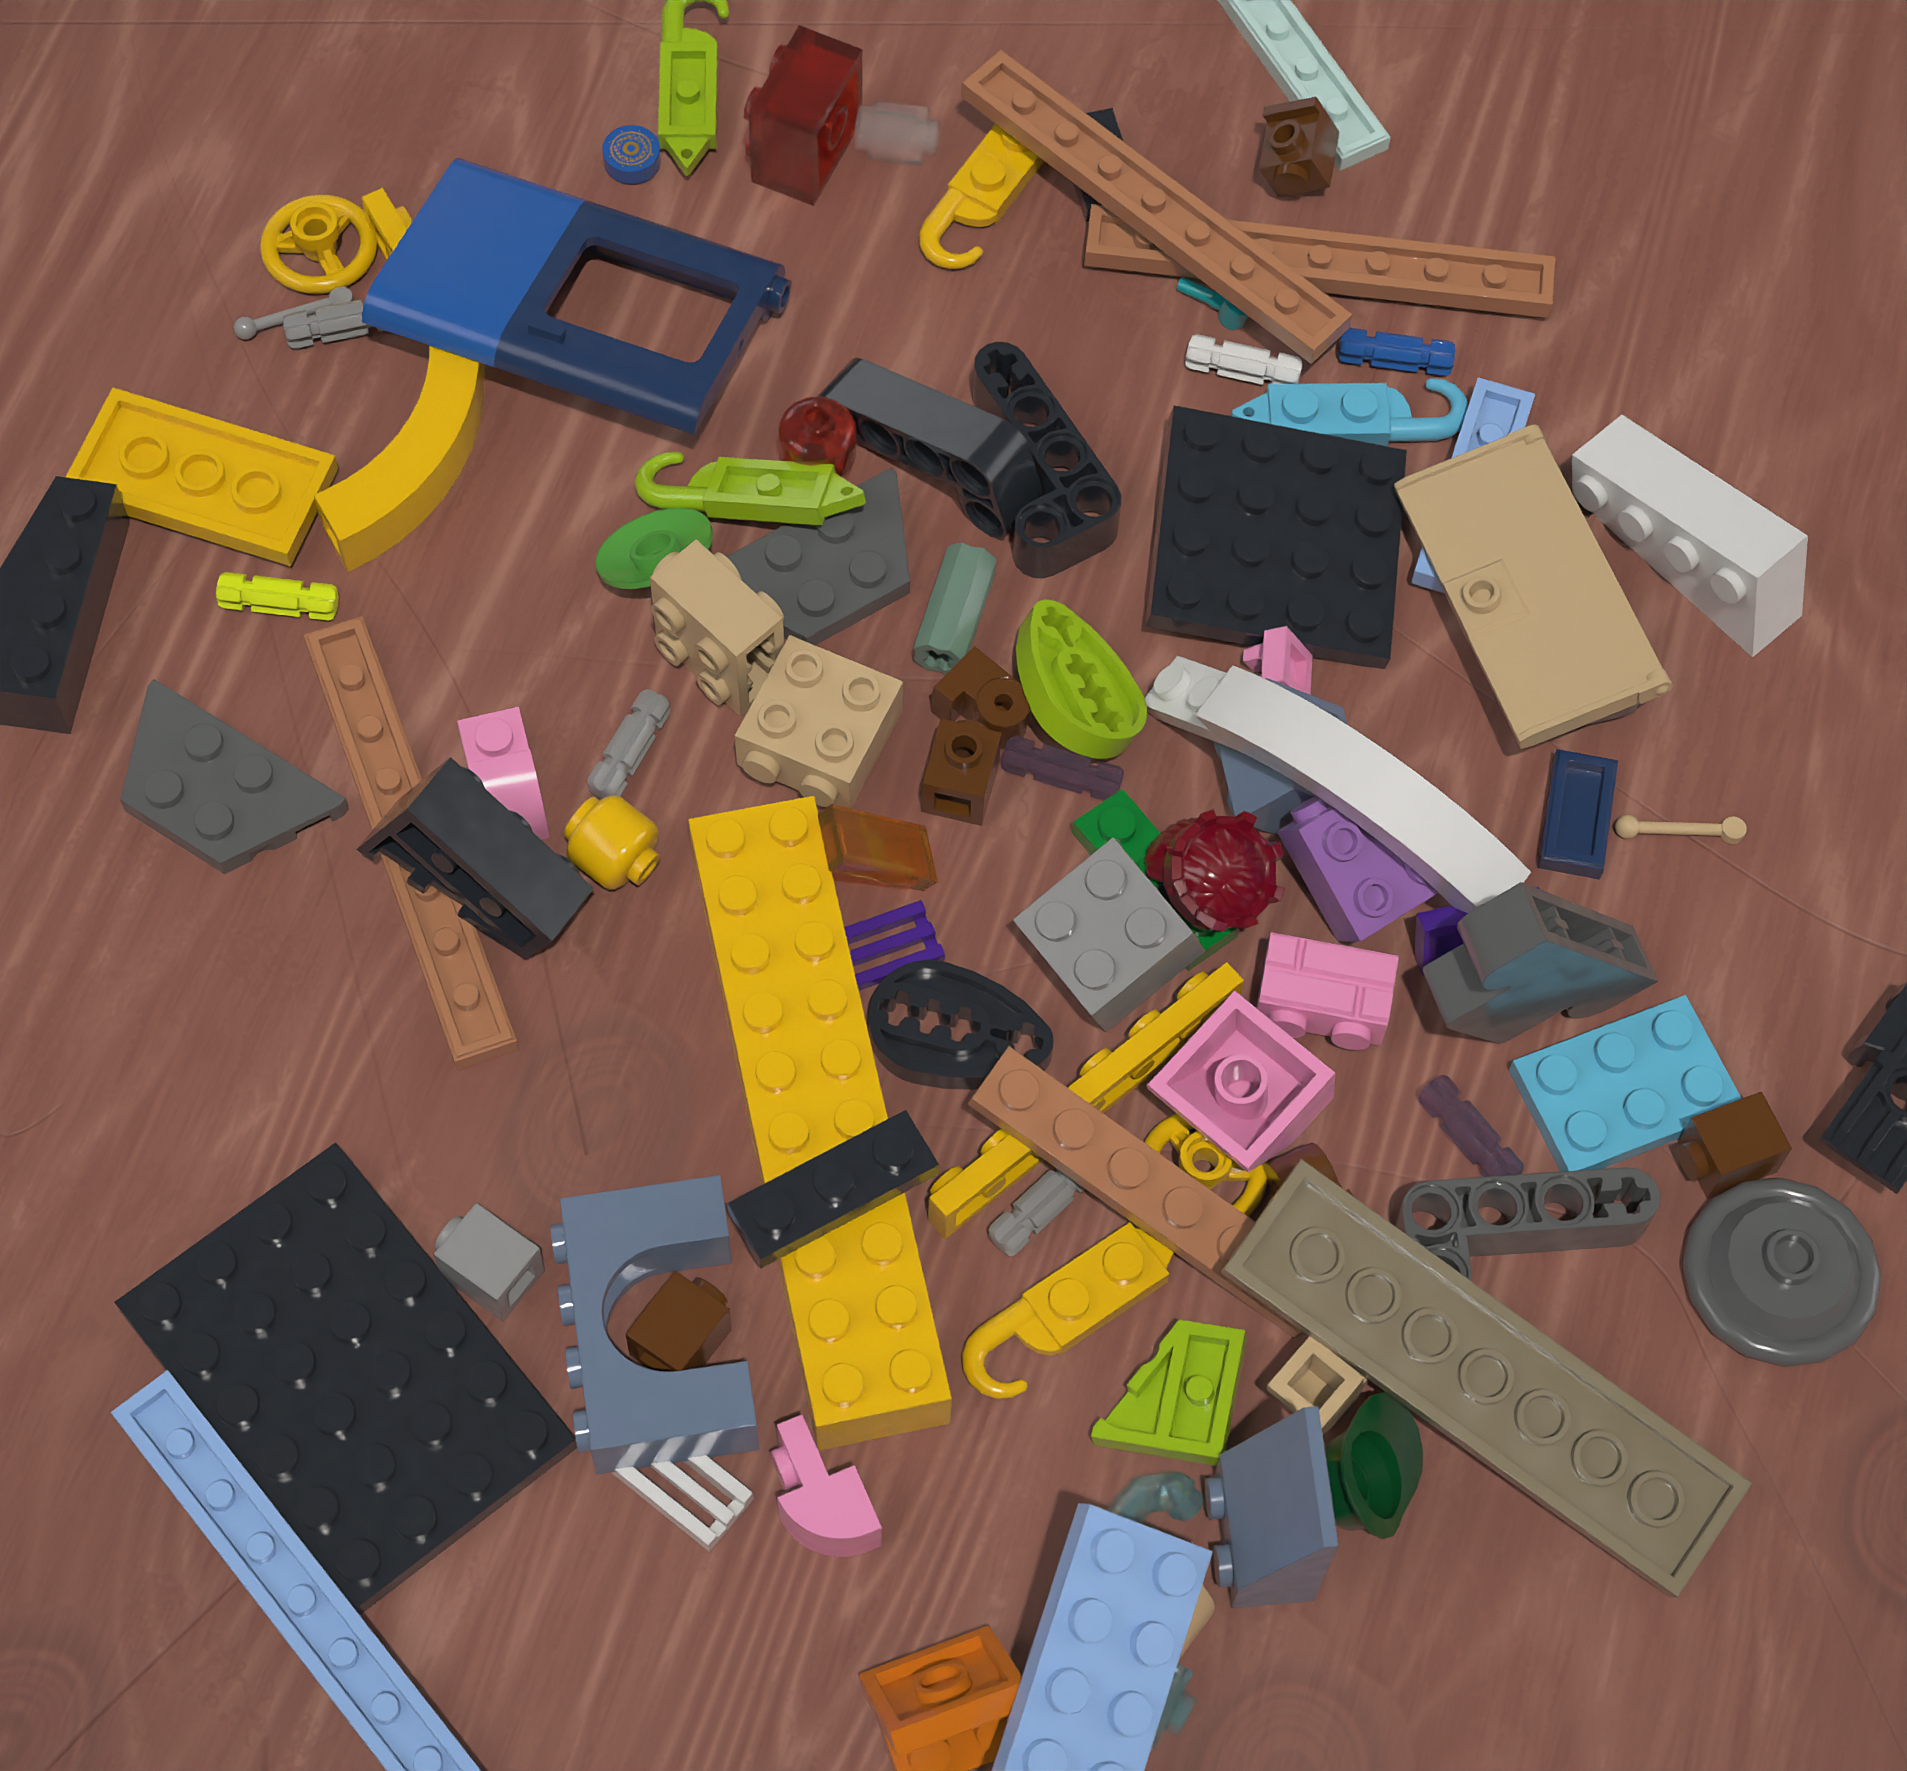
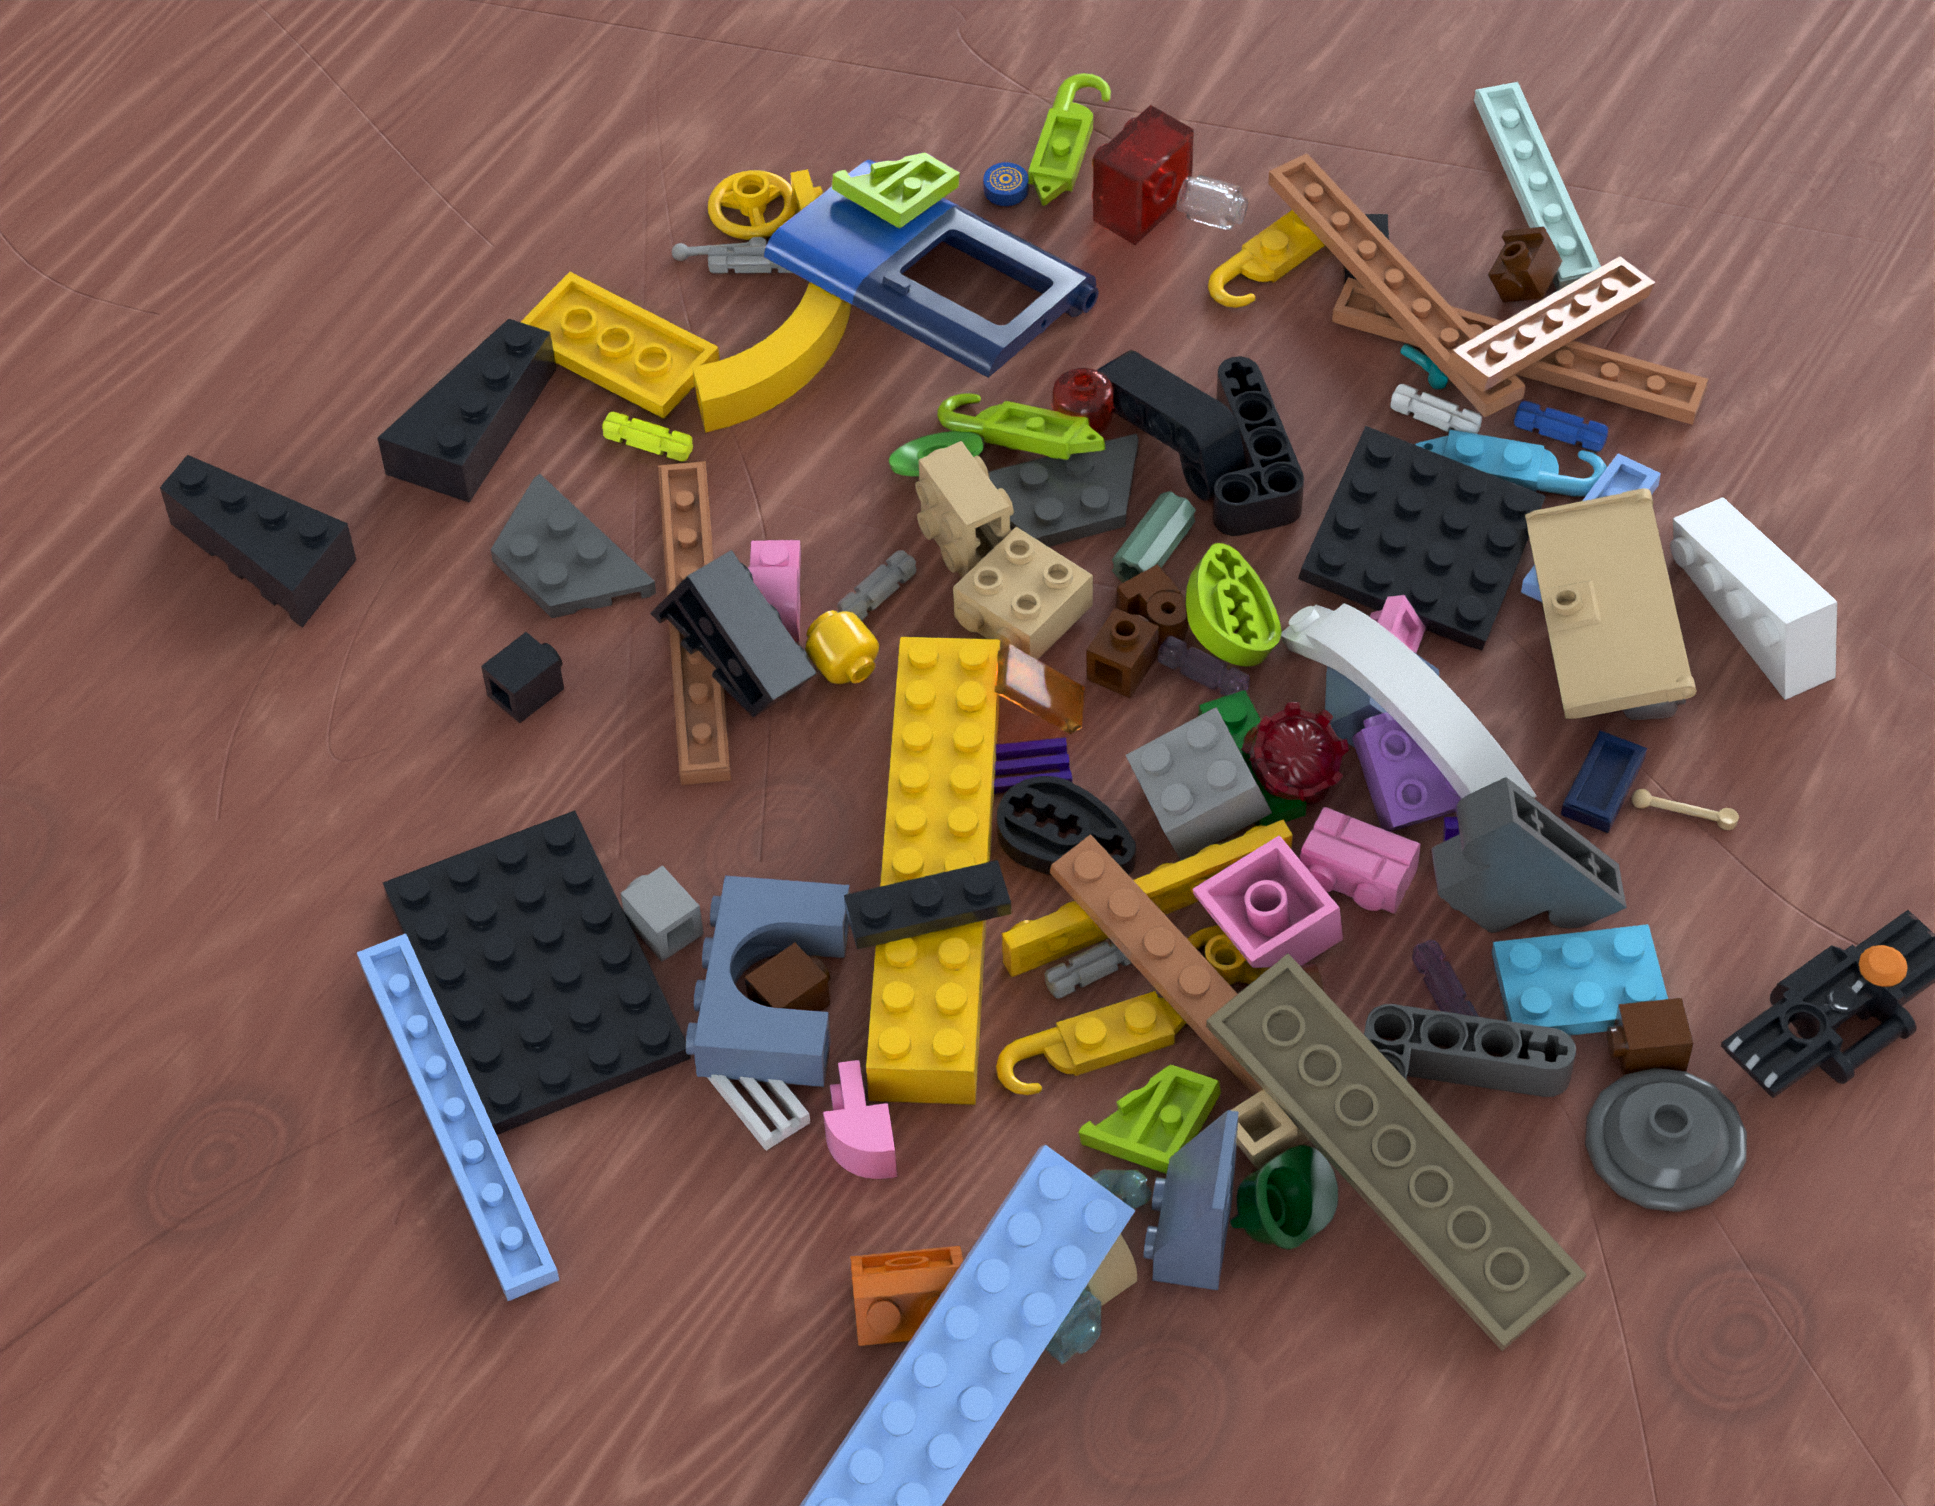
camera: 20 degrees right, 10 degrees down
none -> black brick [481,632,564,723]
none -> lime wing [832,152,960,229]
none -> plate [1446,256,1655,392]

